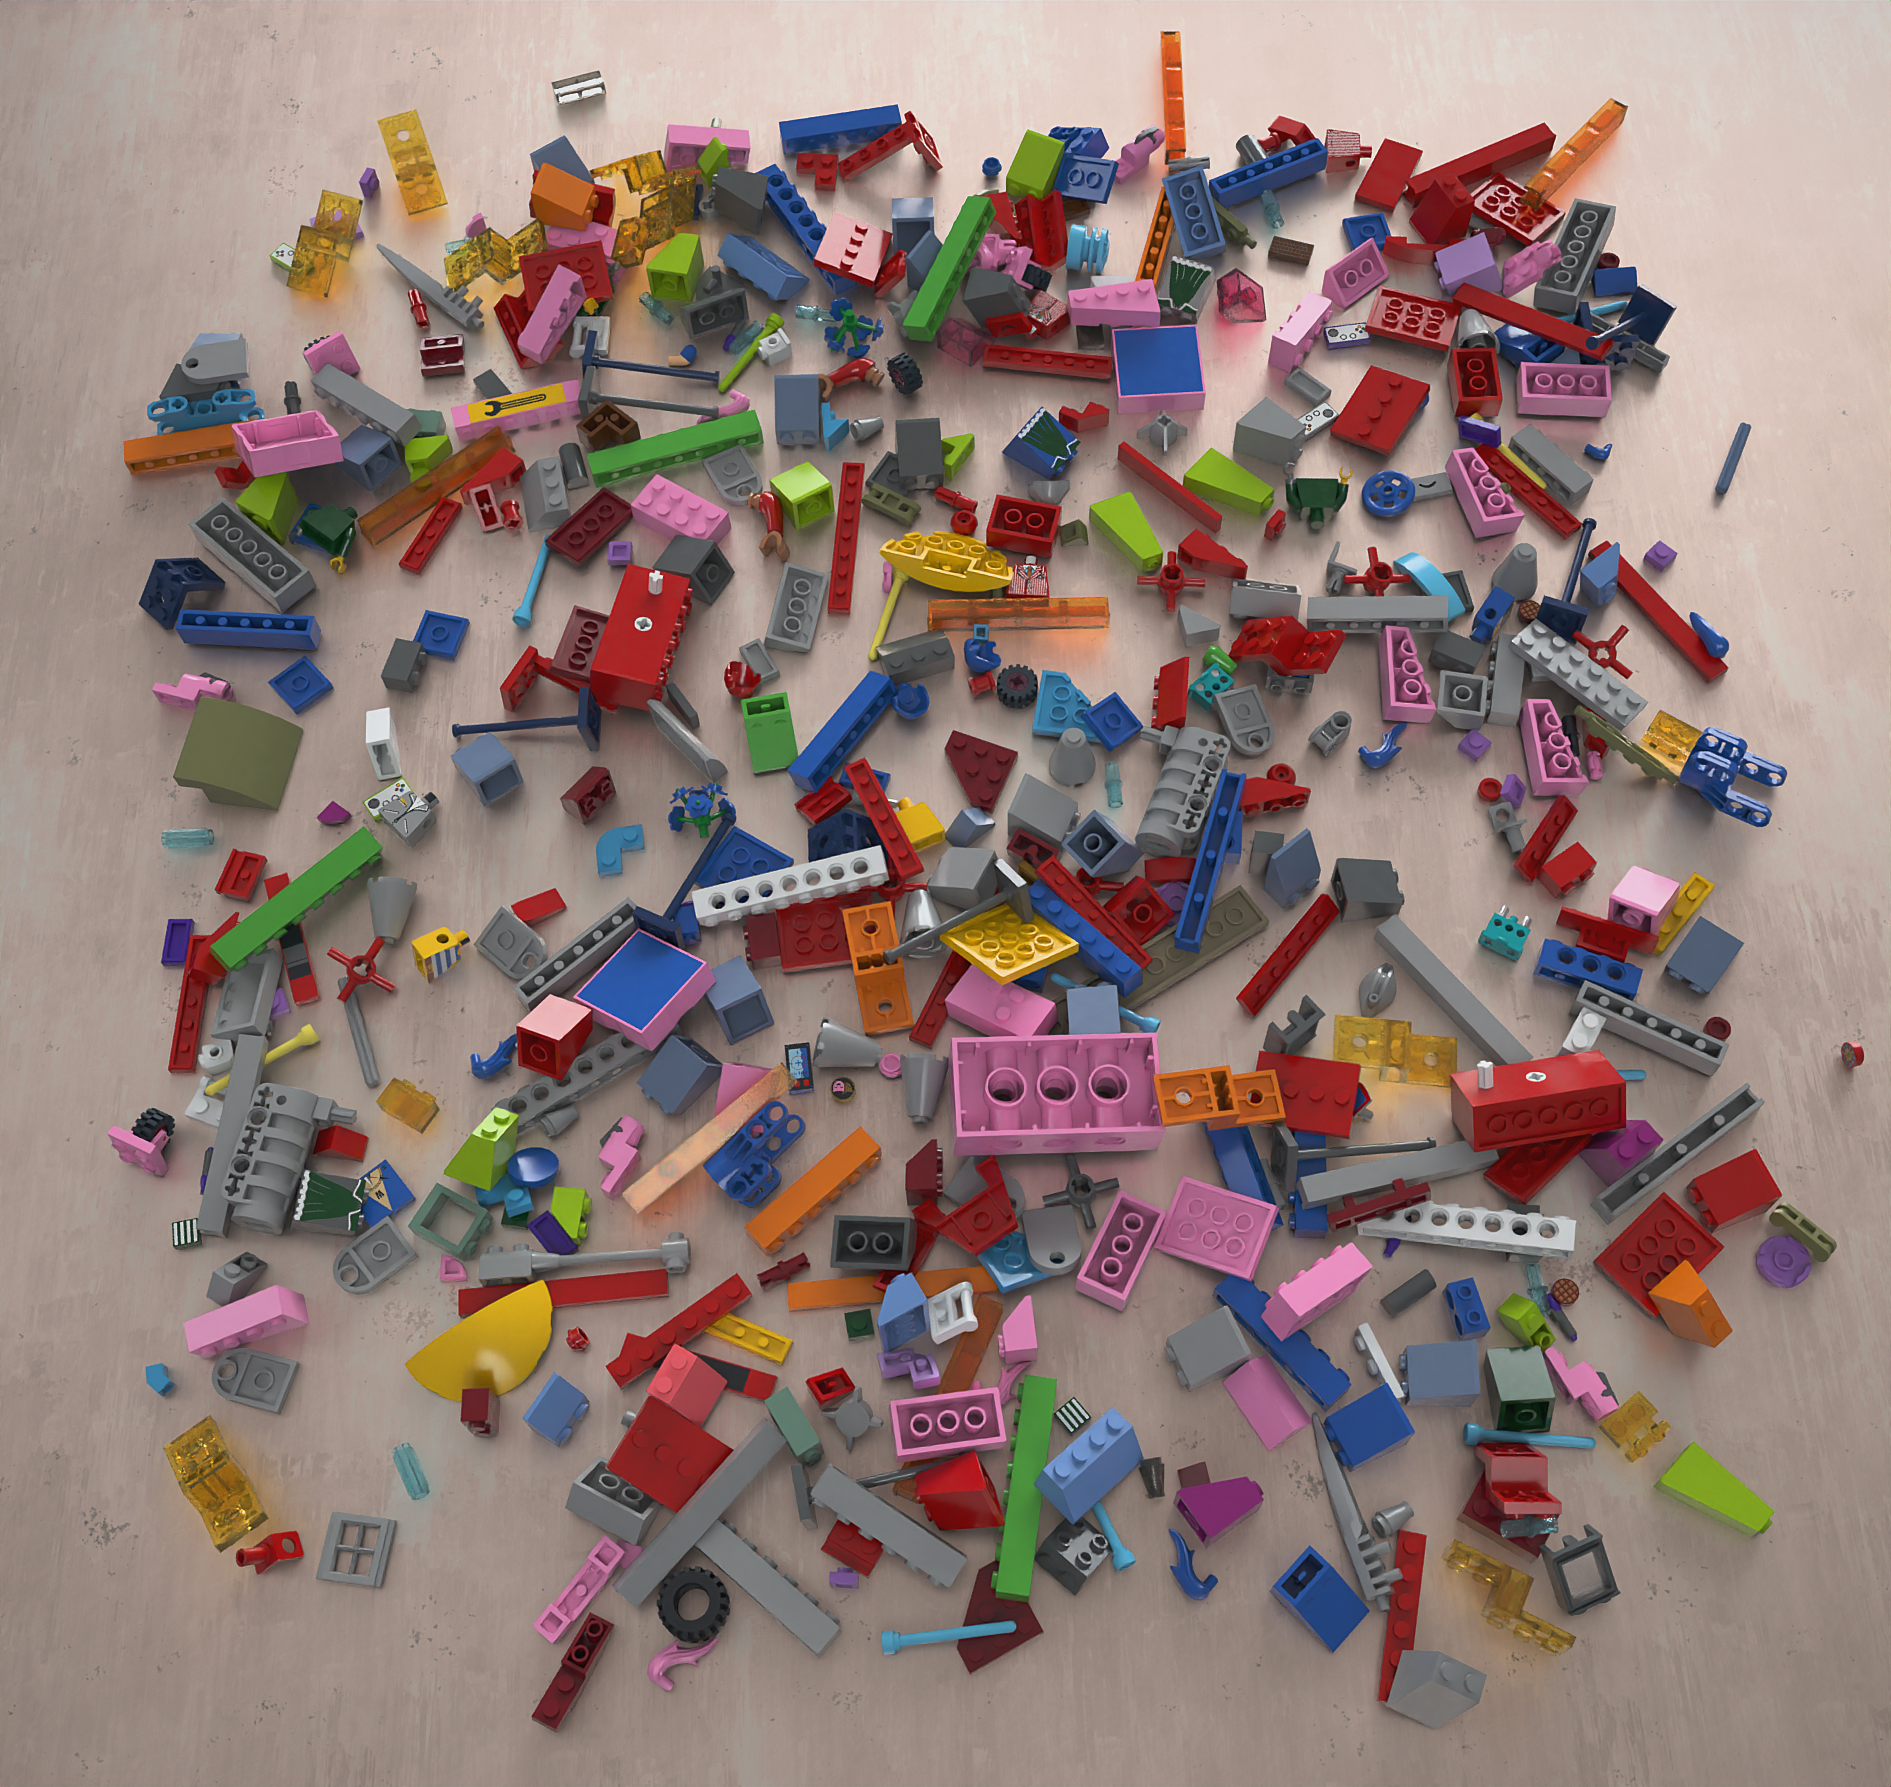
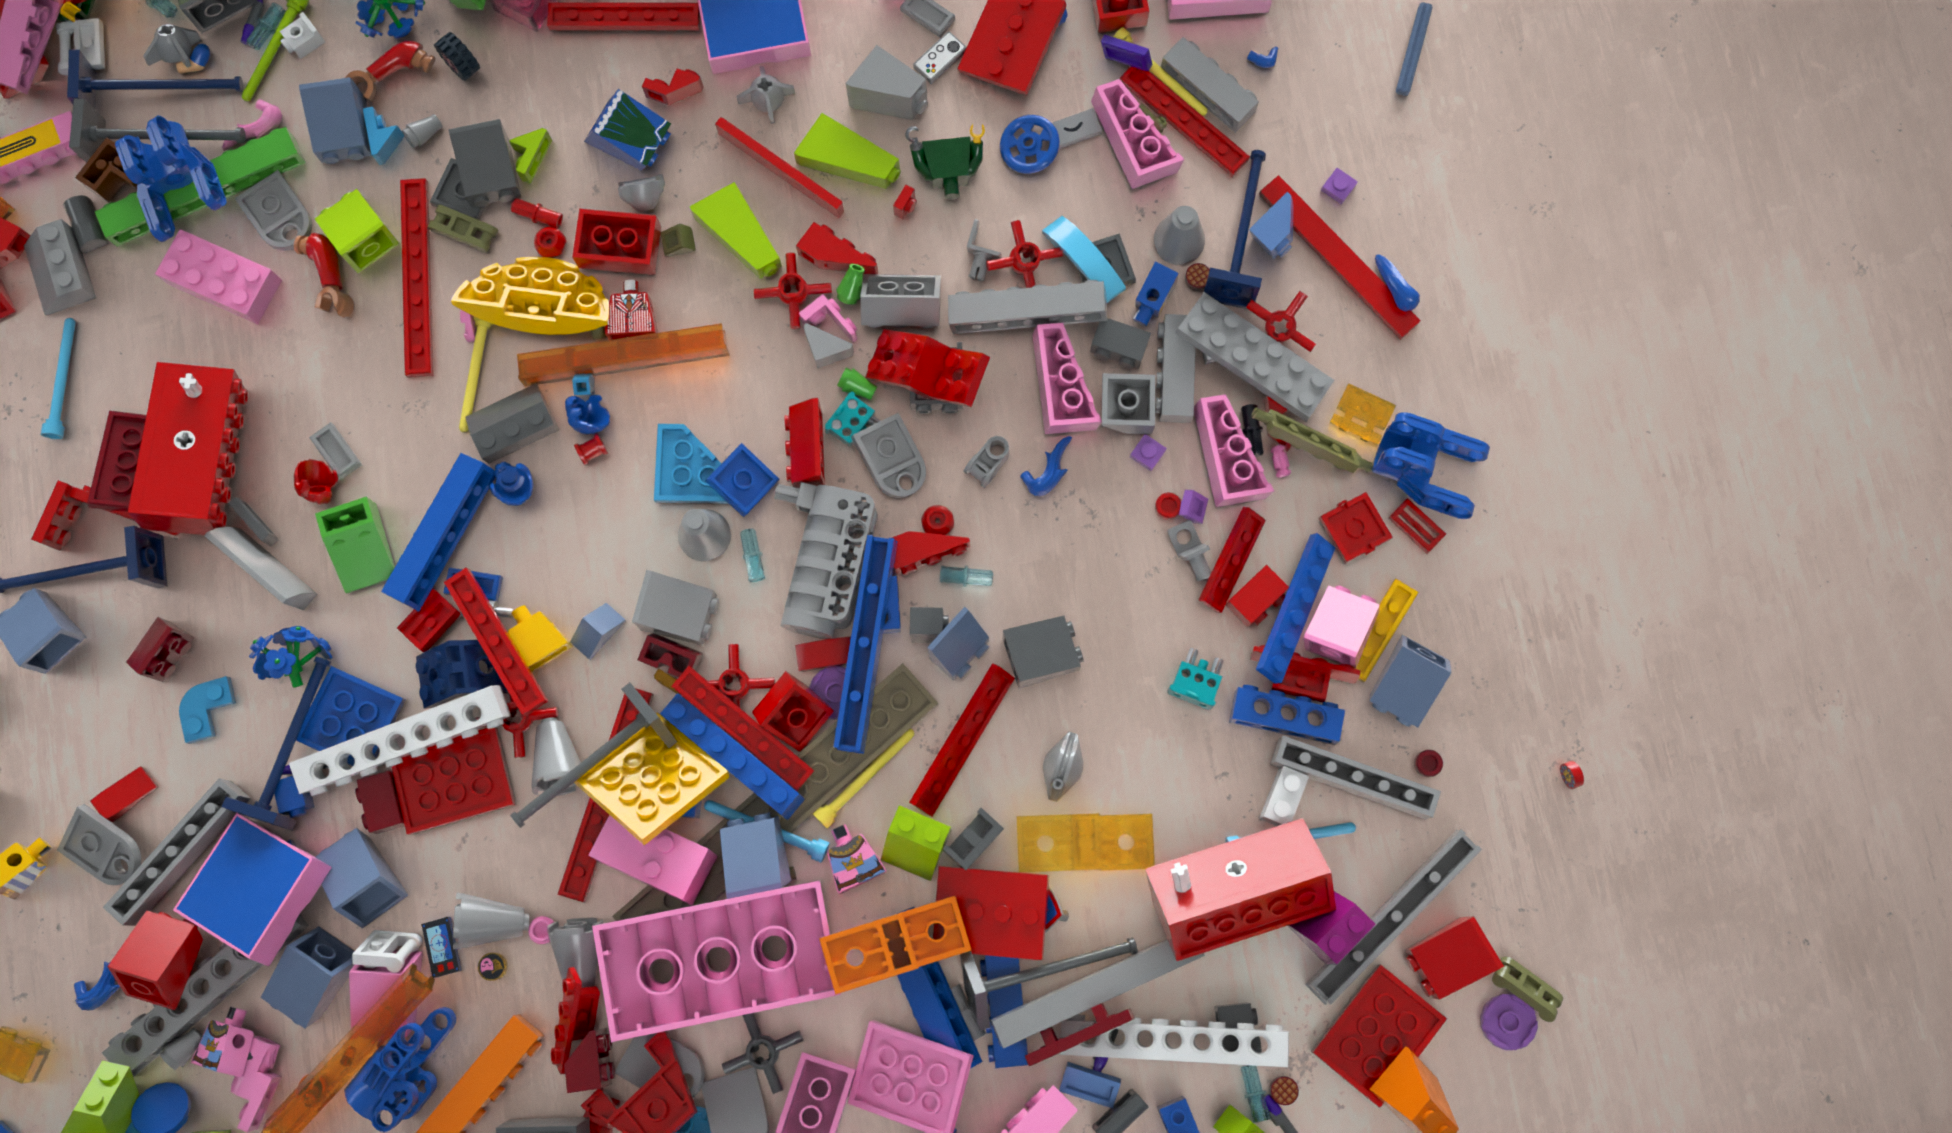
camera: 10 degrees left, 15 degrees up
red bush [499,500,524,530] -> none
dark red tile [545,487,633,567] -> none
medium lavender plate [607,542,633,565] -> none
dark grey slope [652,535,735,605] -> none
light grey slope [763,562,829,652] -> none
orange bracket [842,901,914,1036] -> none
light grey slope [927,847,998,914] -> none
dark red plate [944,730,1018,814] -> none
black wheel [996,664,1038,709] -> none
sand blue slope [1061,809,1145,878] -> none
light grey tile [1374,914,1533,1066] -> none
red tile [1483,1134,1593,1205] -> none
none -> blue piece [115,115,227,242]
none -> light grey piece [143,24,201,68]
none -> bright pink torso [191,1007,254,1077]
none -> white plate [352,930,423,973]
none -> red bracket [551,967,600,1075]
none -> bright pink bracket [799,294,857,343]
none -> light yellow piece [813,729,914,829]
none -> torso [827,824,887,894]
none -> bright green cone [836,264,864,305]
none -> lime slope [881,805,952,881]
none -> clear light blue axle [940,565,994,587]
none -> medium blue tile [1059,1062,1121,1108]
none -> blue plate [1256,533,1335,684]
none -> red plate [1319,492,1393,564]
none -> red tile [1388,498,1446,554]

